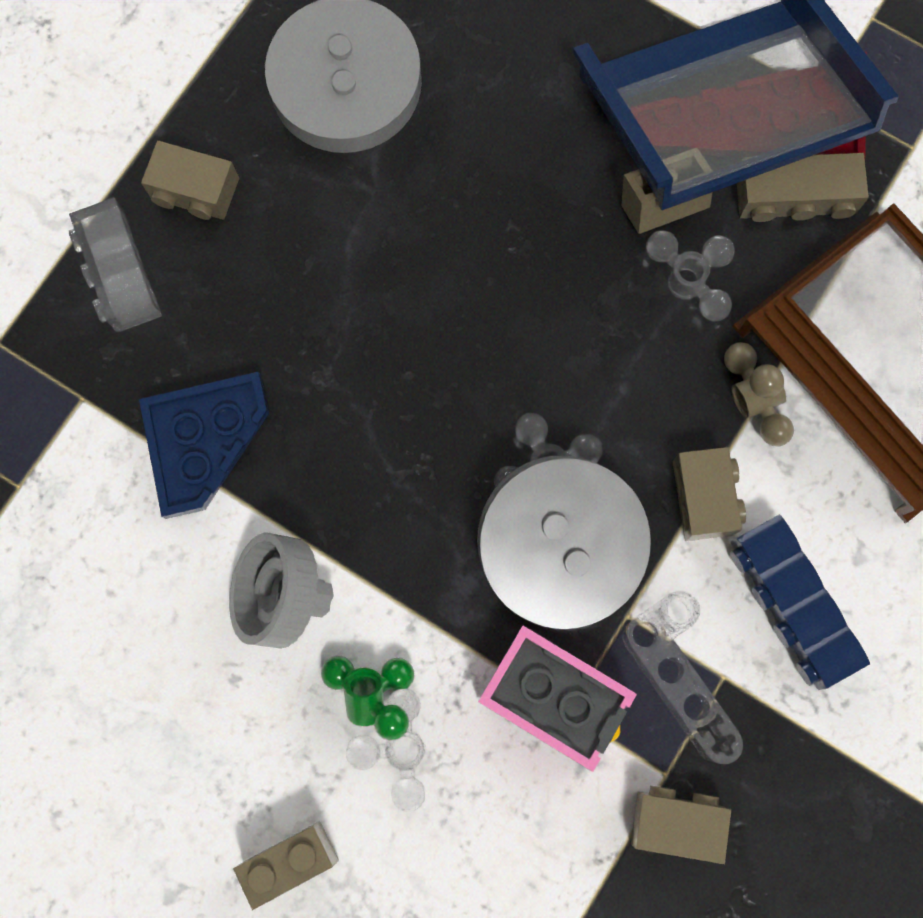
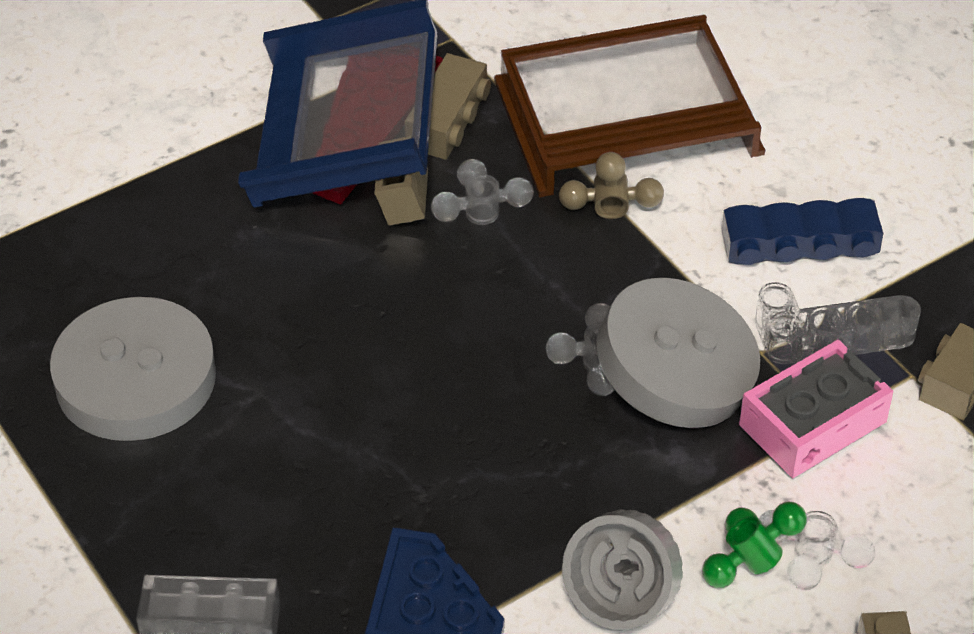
camera: 70 degrees left, 30 degrees down
dark tan brick [141,140,239,220] -> none
dark tan brick [673,447,746,541] -> none

